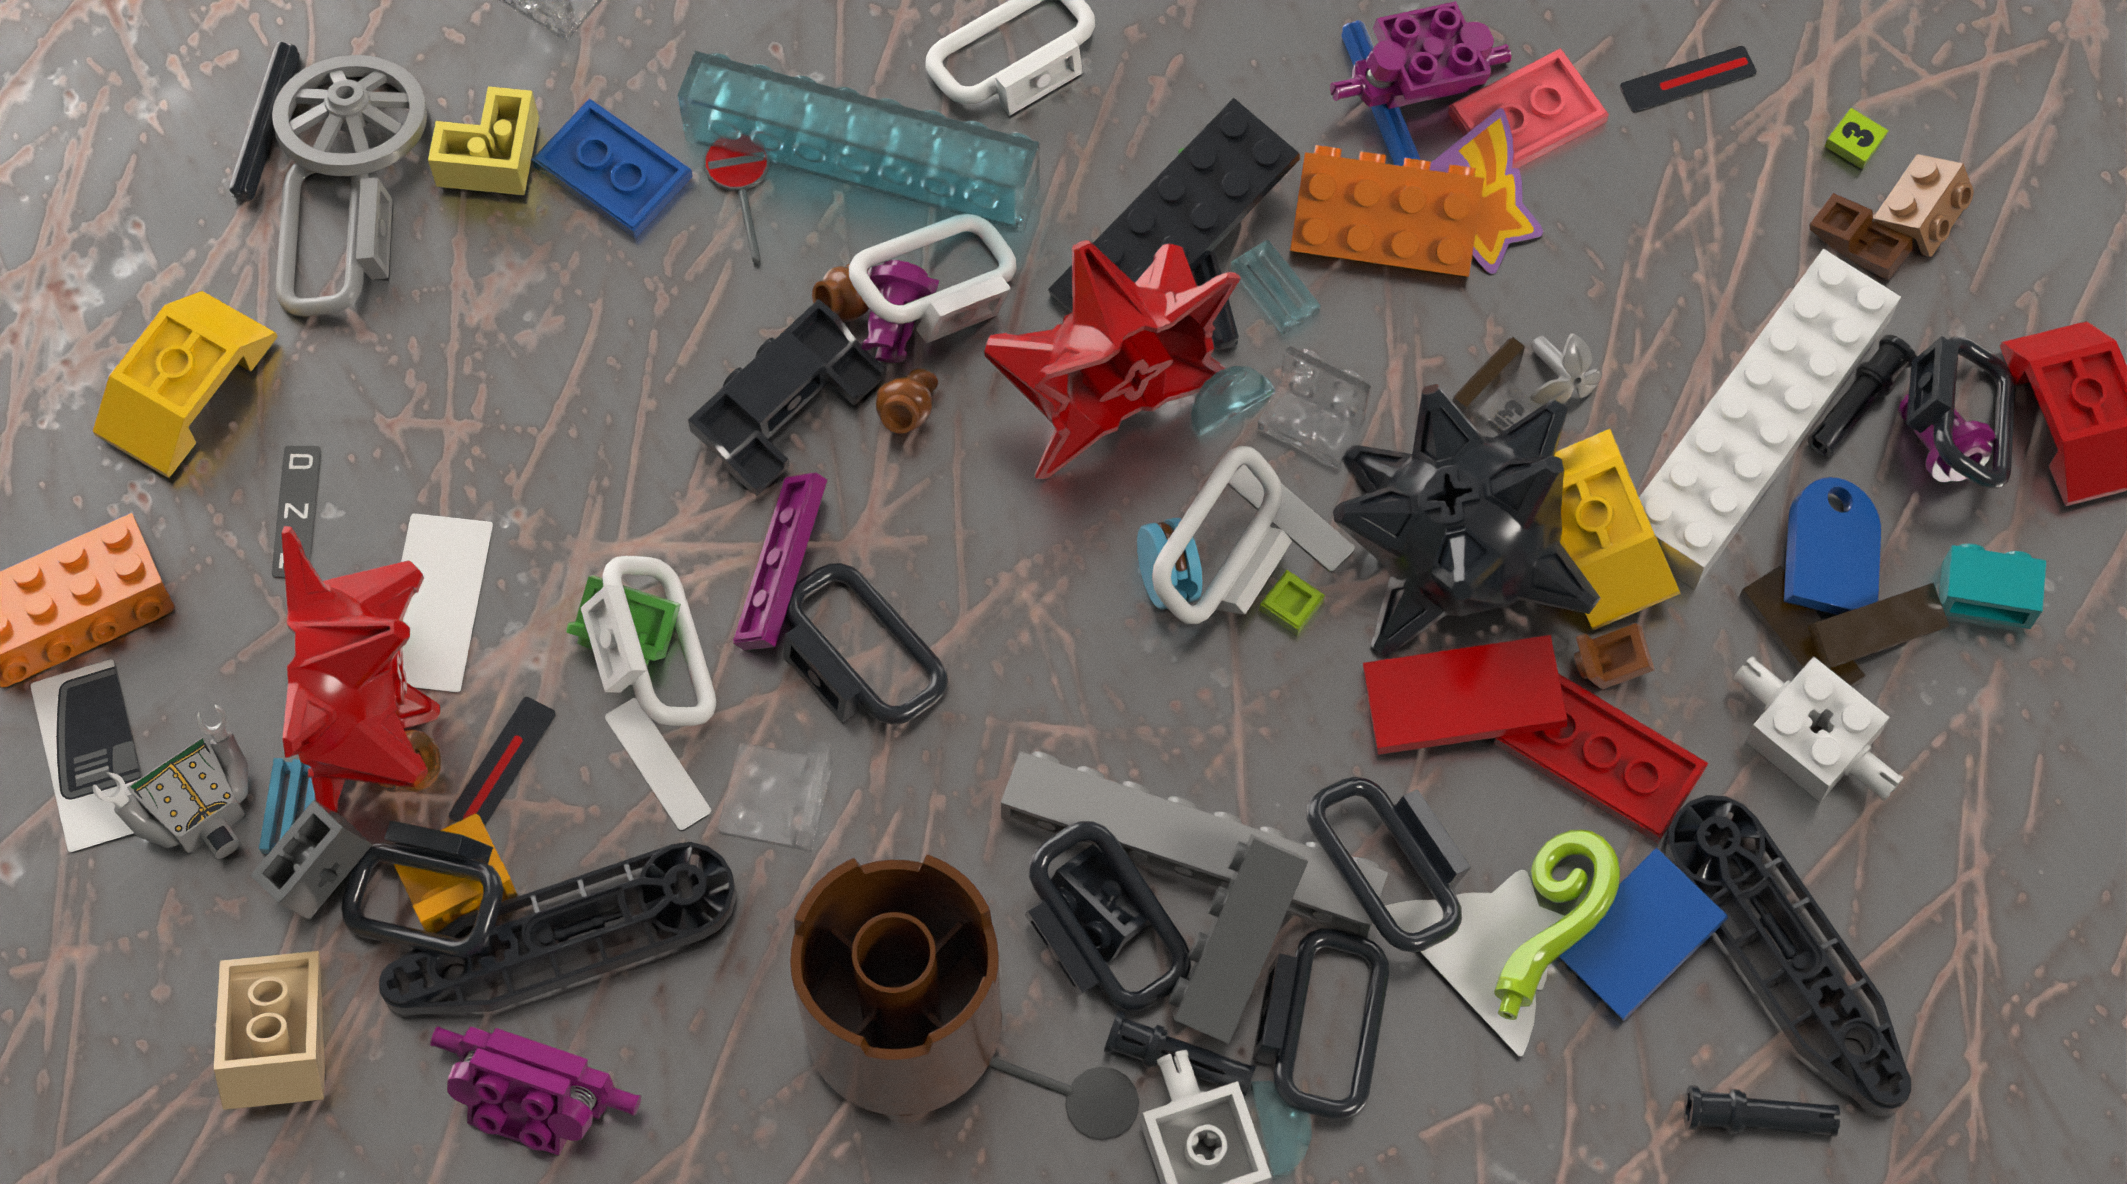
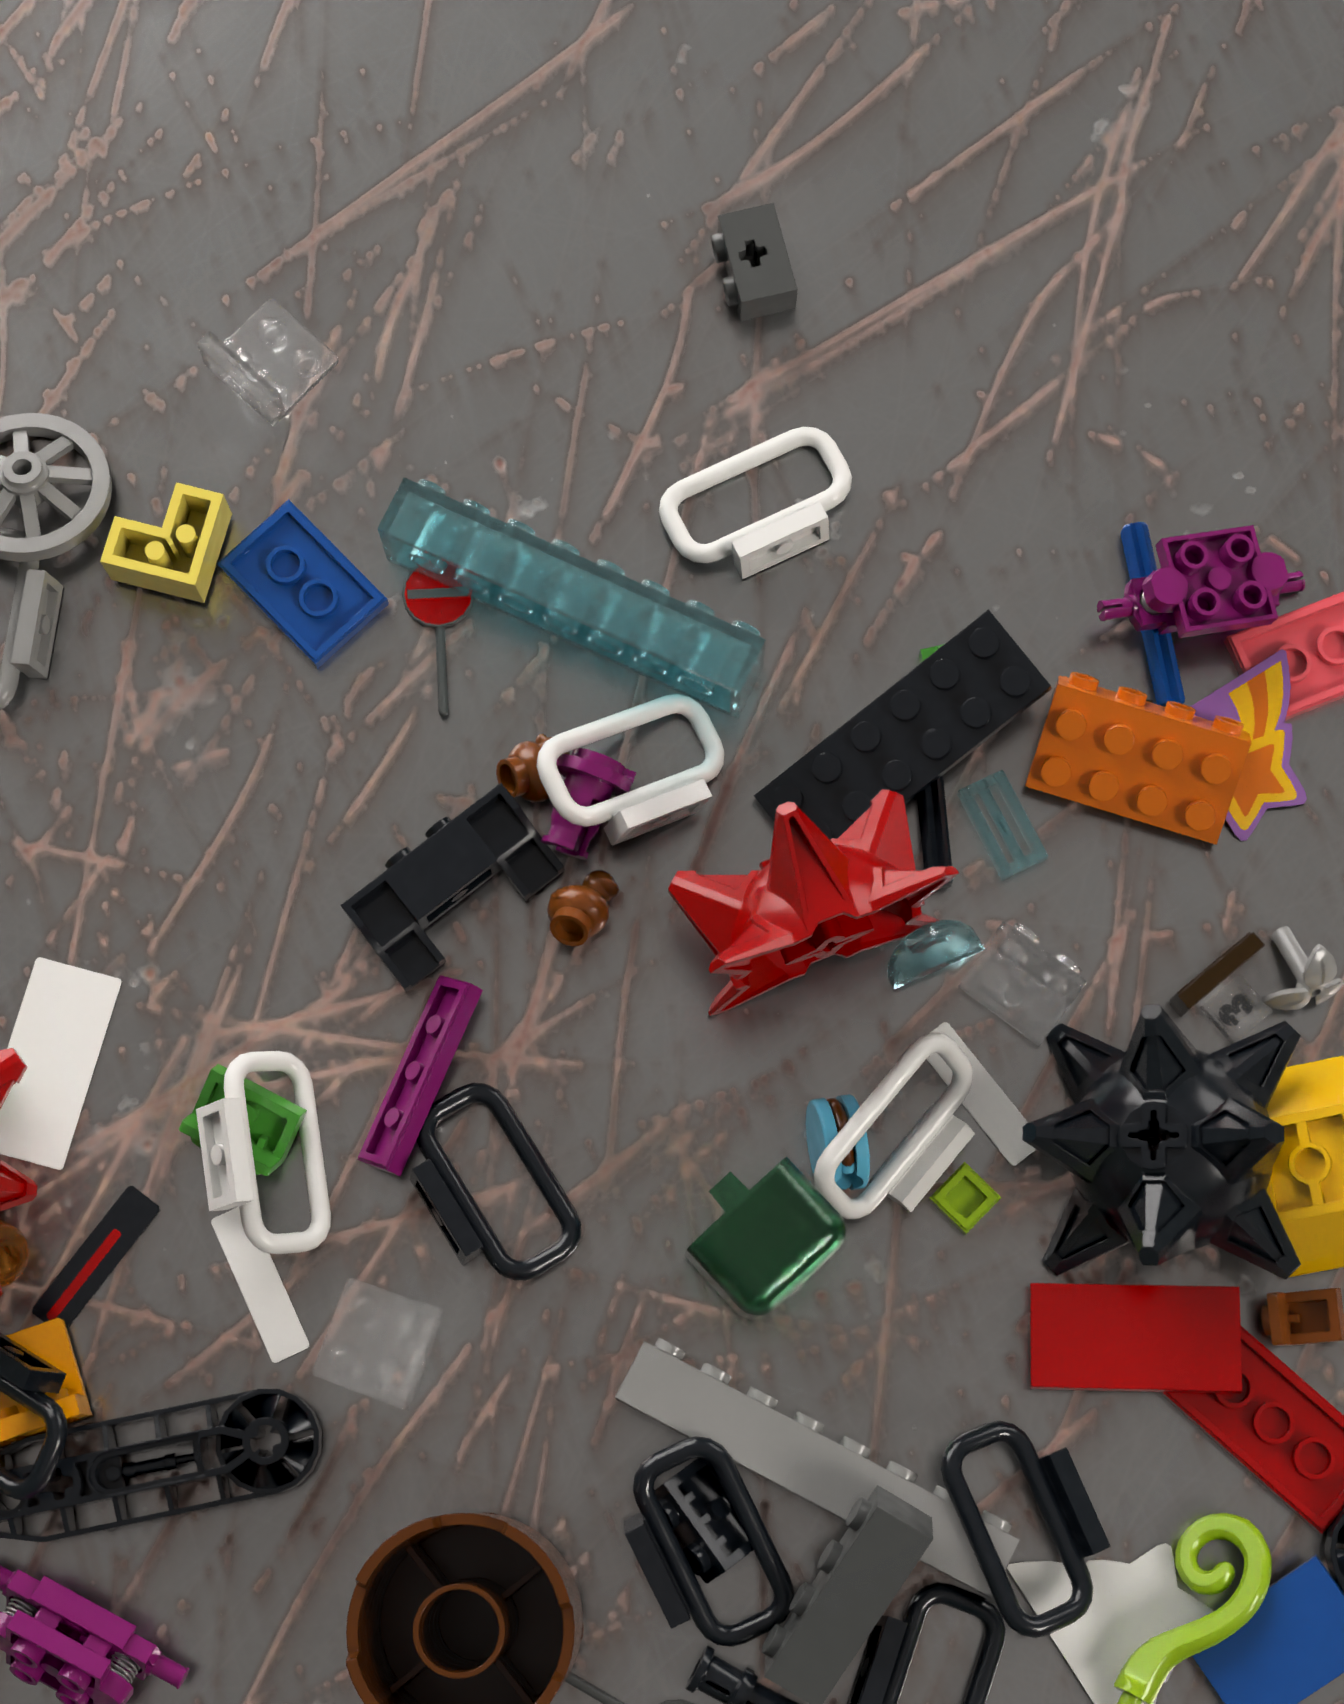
camera: 10 degrees right, 10 degrees up
none -> clear green piece [684,1157,846,1320]

